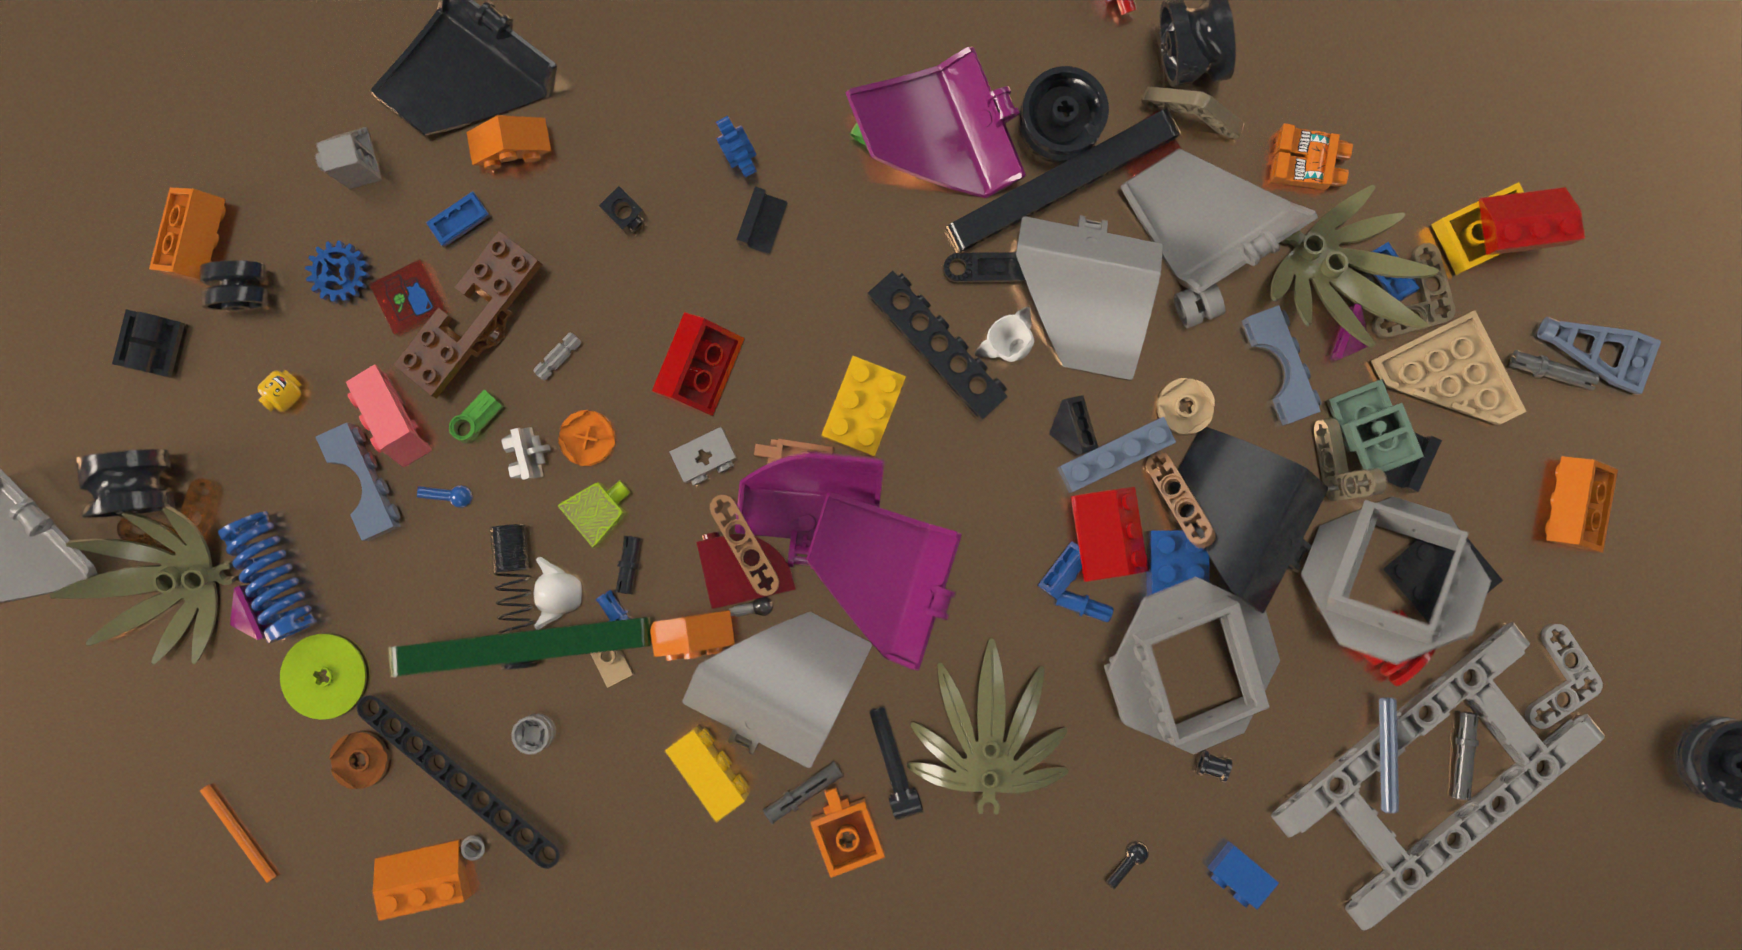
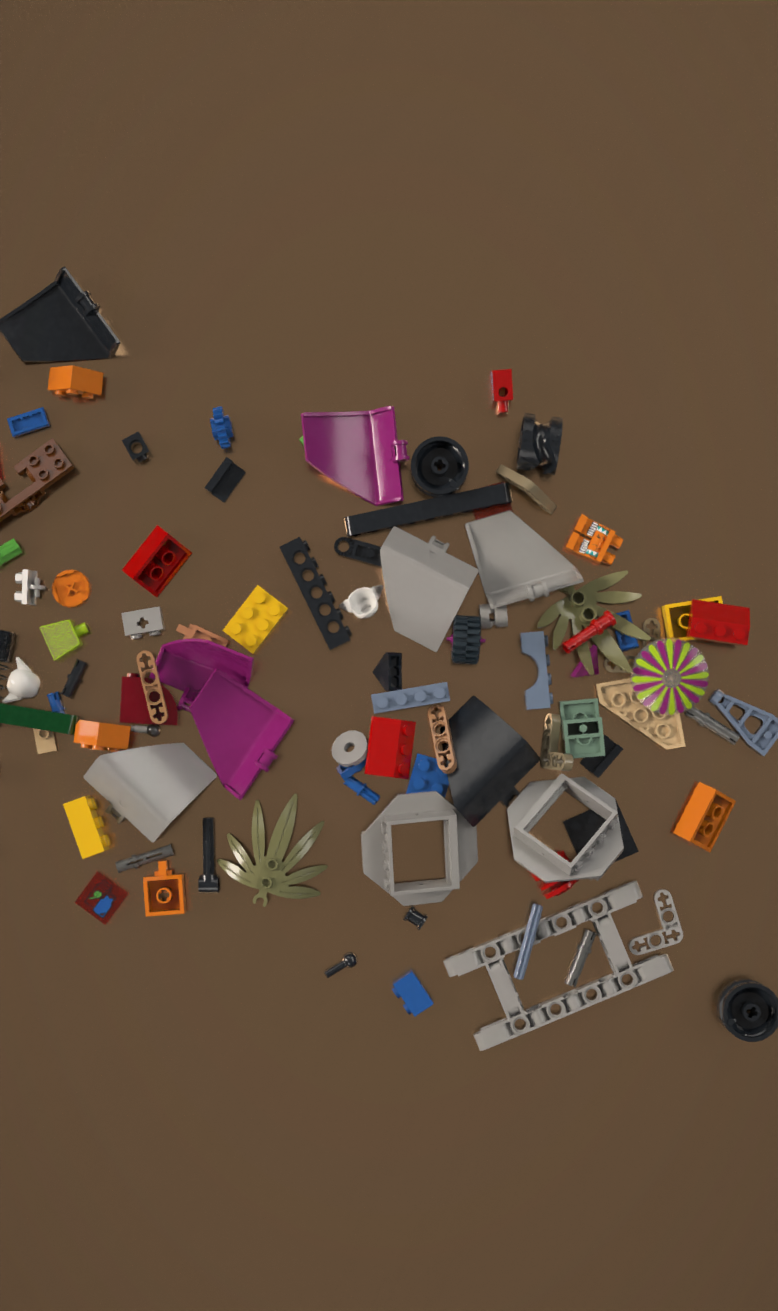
camera: 15 degrees right, 0 degrees up
light grey axle [533,332,581,380] -> none
tan plate [1156,378,1215,435] -> none
none -> clear red tile [75,871,129,925]
none -> light grey tile [331,730,368,767]
none -> black wheel [447,615,486,664]
none -> red pin [562,610,616,654]
none -> dish [631,638,709,715]

